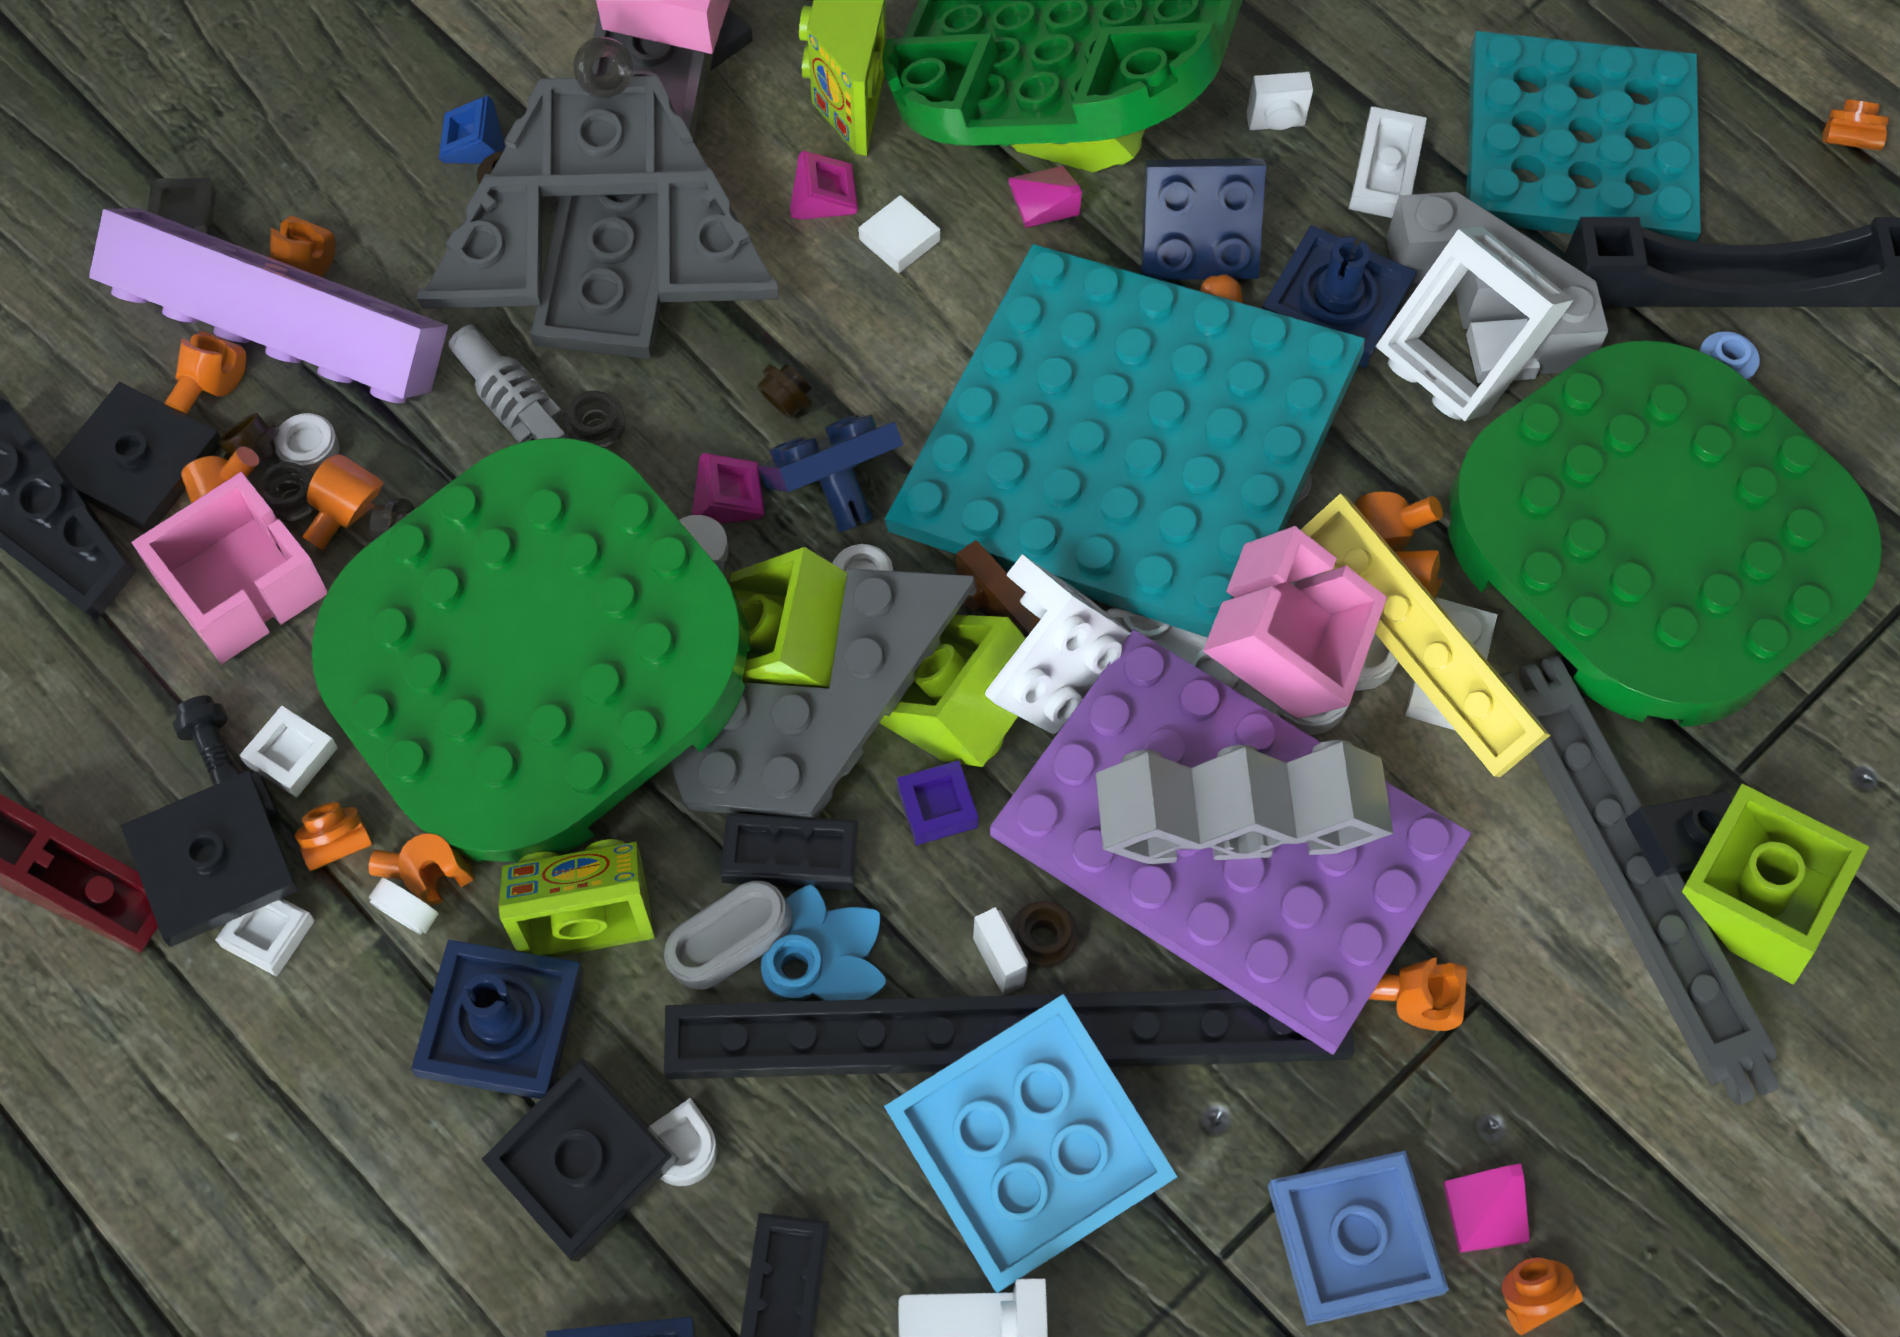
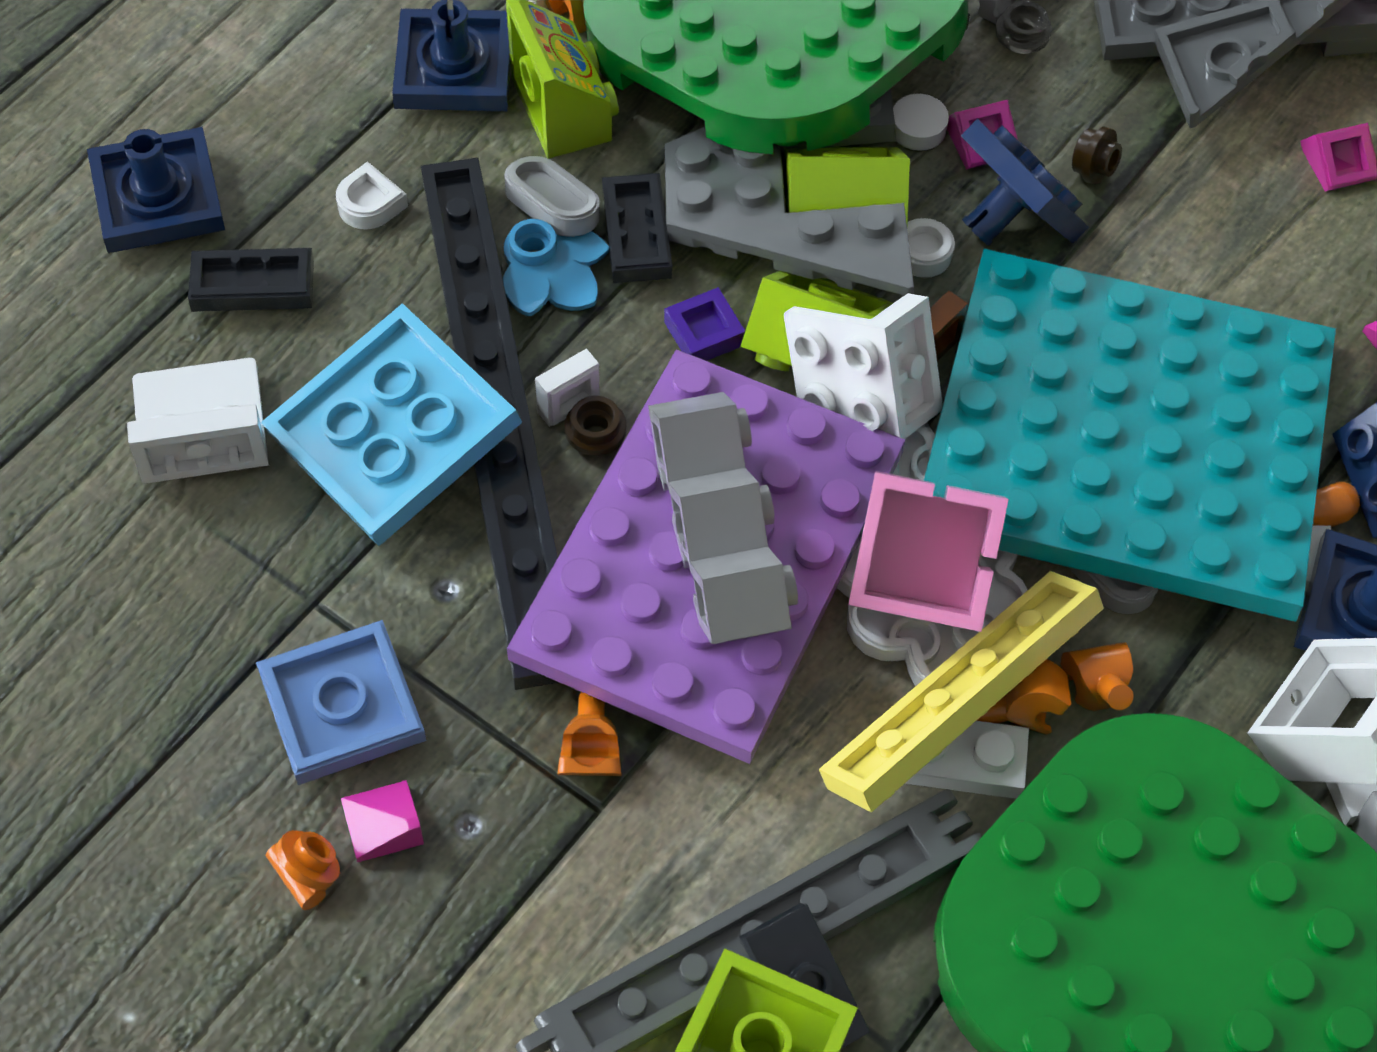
camera: 80 degrees right, 5 degrees down
black plate [481,1058,679,1262] -> none
white tile [859,195,940,274] -> none

